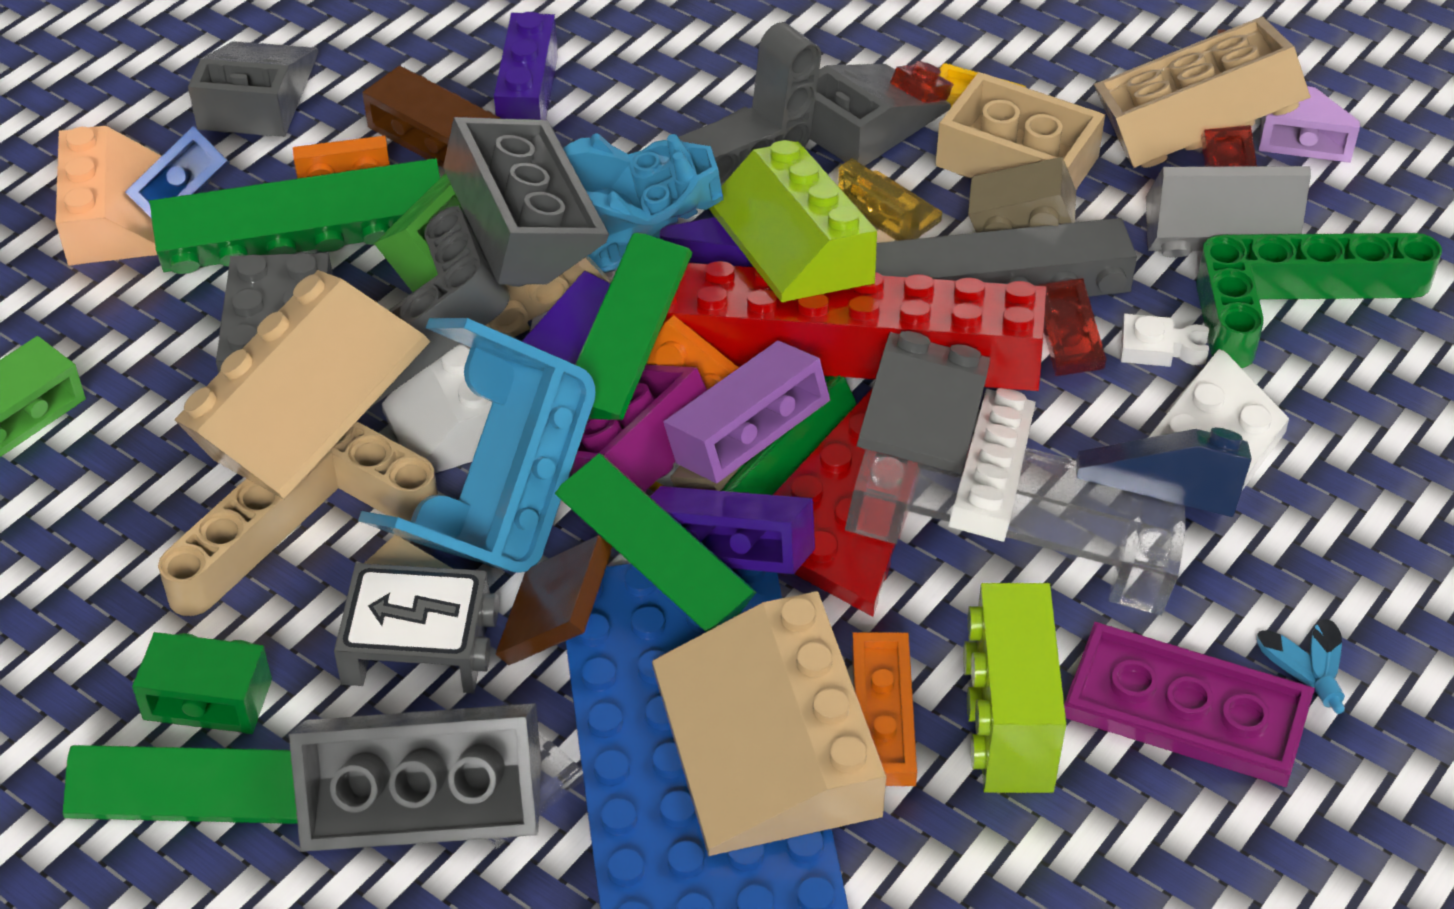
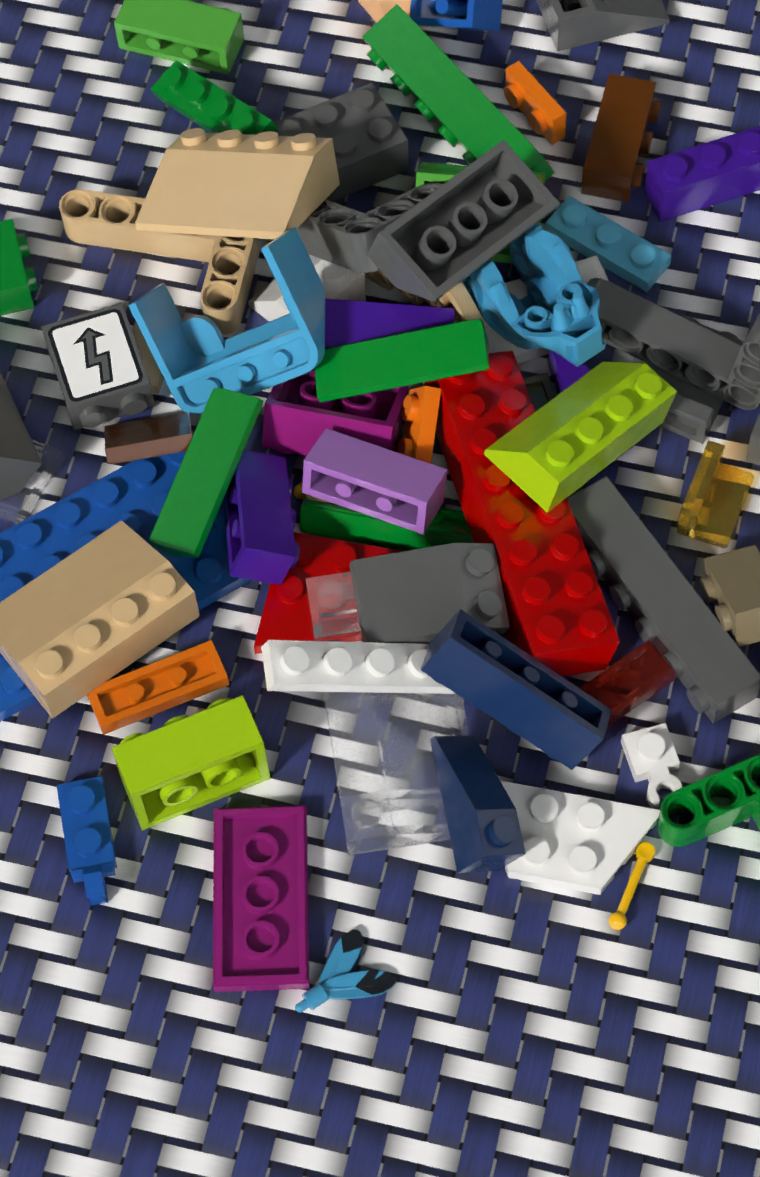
camera: 70 degrees right, 15 degrees up
none -> blue hinge [57,776,117,906]
none -> green plate [150,60,279,135]
none -> dark blue brick [420,609,612,770]
none -> yellow hinge [608,842,655,931]

